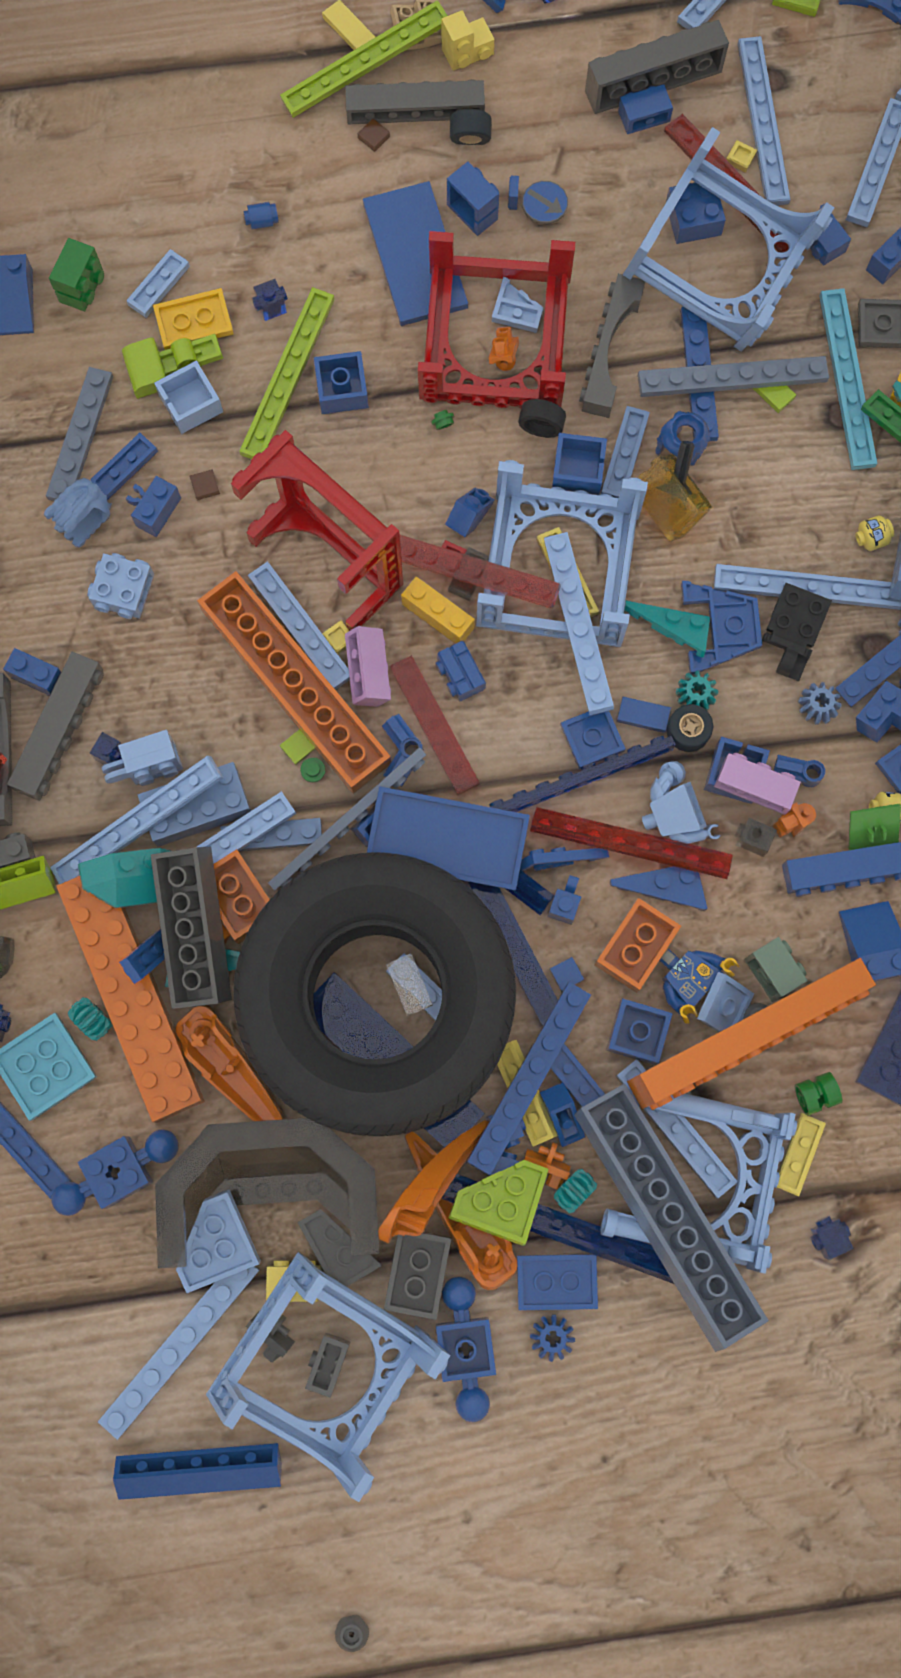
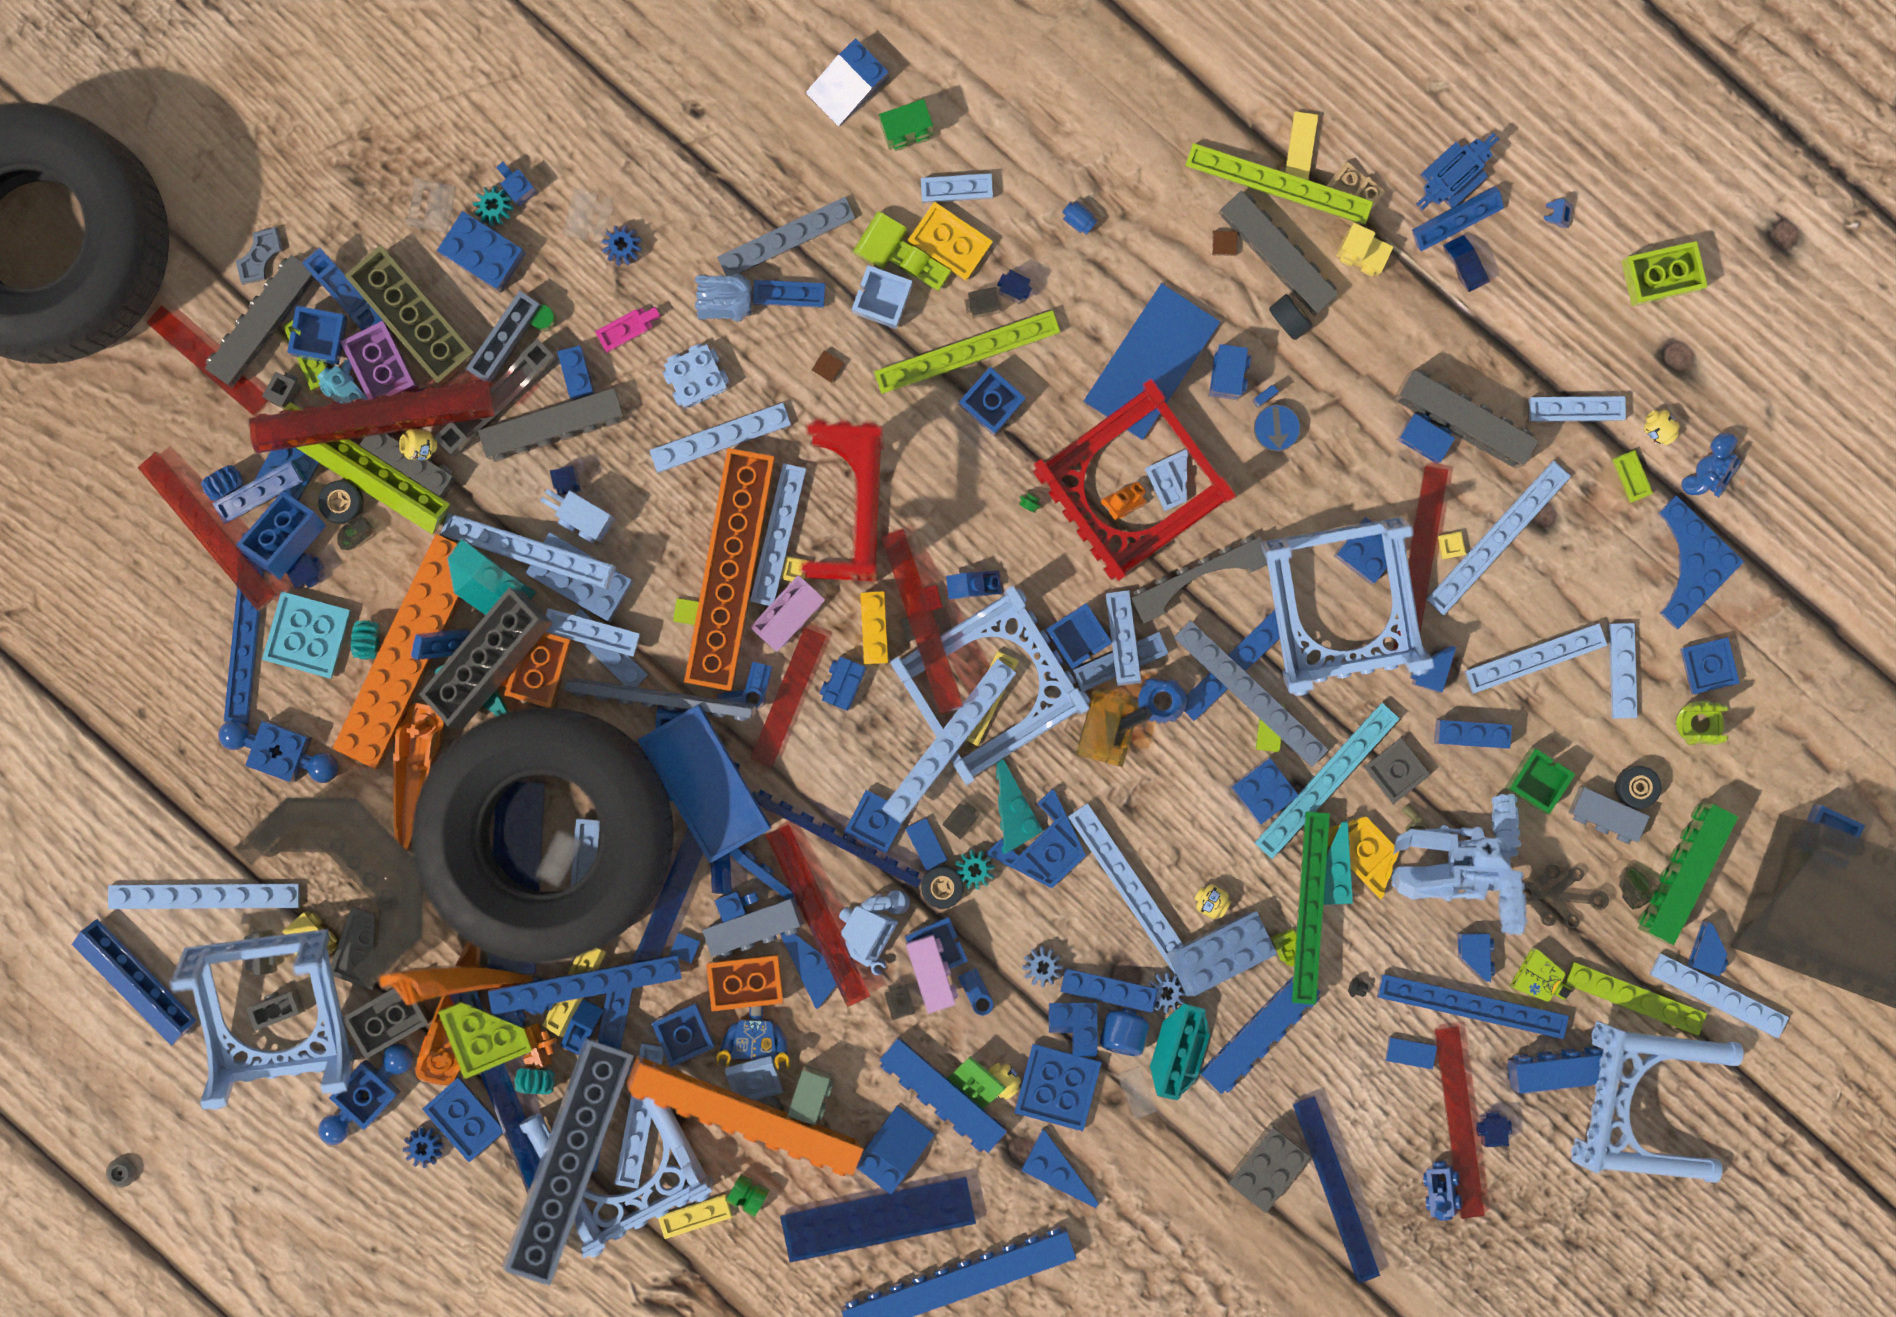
camera: 45 degrees right, 10 degrees up
blue brick [126,476,181,538] -> none
light blue plate [176,1189,261,1293] -> none
green plate [300,758,325,783] -> none
black tyre [518,399,566,438] -> none
black plate [762,583,832,681] -> none
orange hips [773,802,816,838] -> none
clear blue brick [810,1216,854,1260] -> none
none -> dark pink hinge [595,307,661,353]
none -> light blue plate [649,403,791,473]
none -> sand blue brick [702,897,804,959]
none -> clear smoke brick [942,802,978,840]
none -> clear smoke brick [964,287,1000,319]
none -> light blue plate [1106,590,1141,686]
none -> blue brick [1230,758,1299,825]

